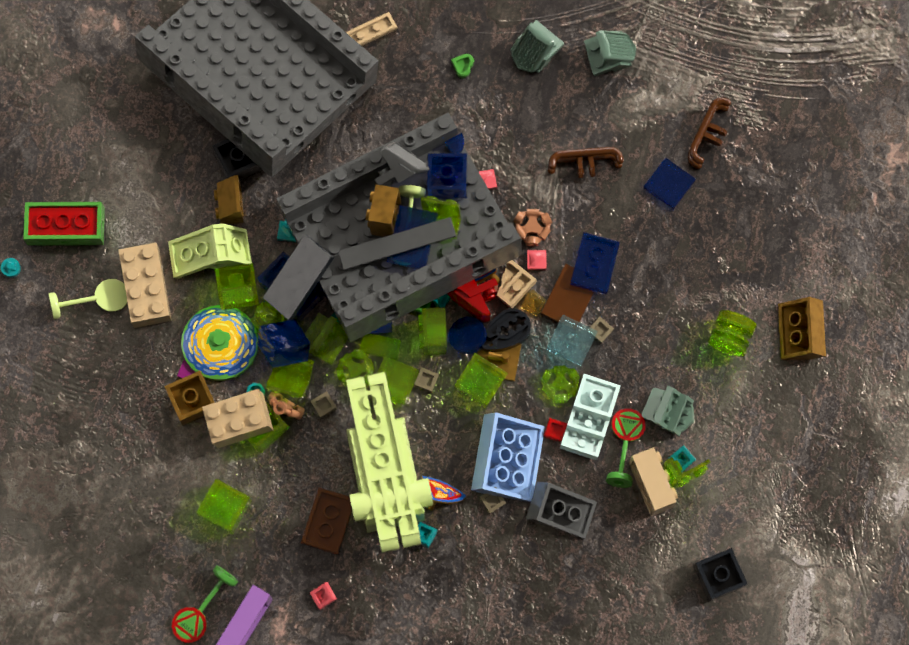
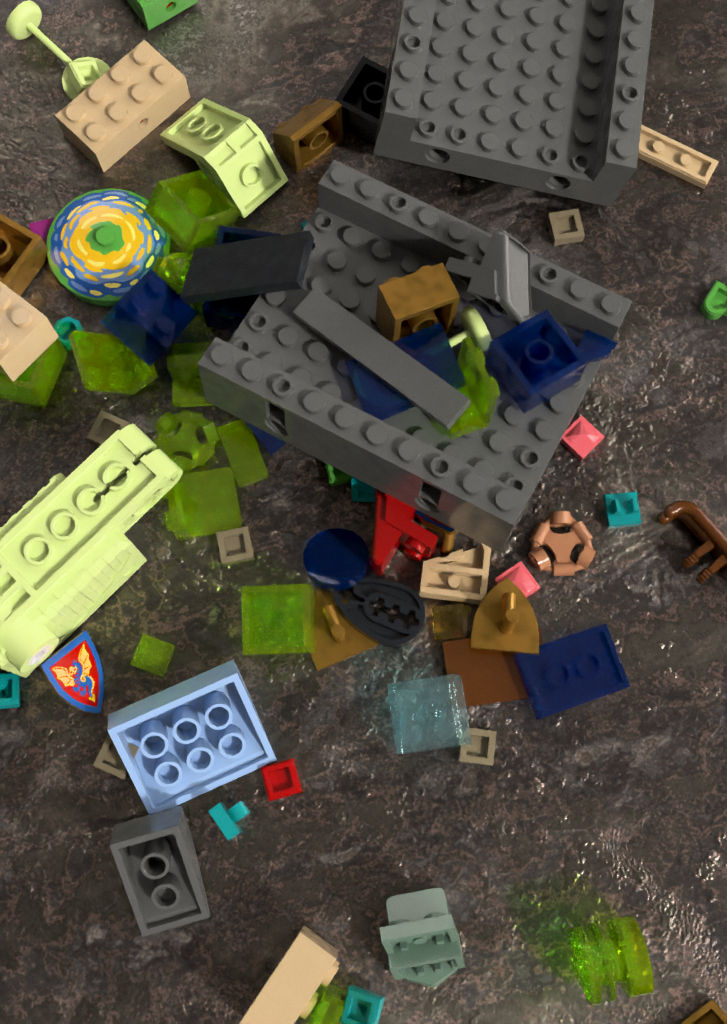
camera: 60 degrees right, 0 degrees up
nougat piece [267,390,305,420] -> none
clear neon green brick [418,308,447,355] -> none
clear neon green piece [541,365,580,404] -> none
light aqua slope [560,374,621,460] -> none
bright green piece [606,408,646,488] -> none
none -> yellowish green tile [66,60,102,94]
none -> clear neon green plate [130,634,176,677]
none -> teal tile [208,801,251,841]
none -> pearl gold shield [471,577,539,655]
none -> dark tan tile [547,208,585,246]
none -> teal tile [602,492,642,529]

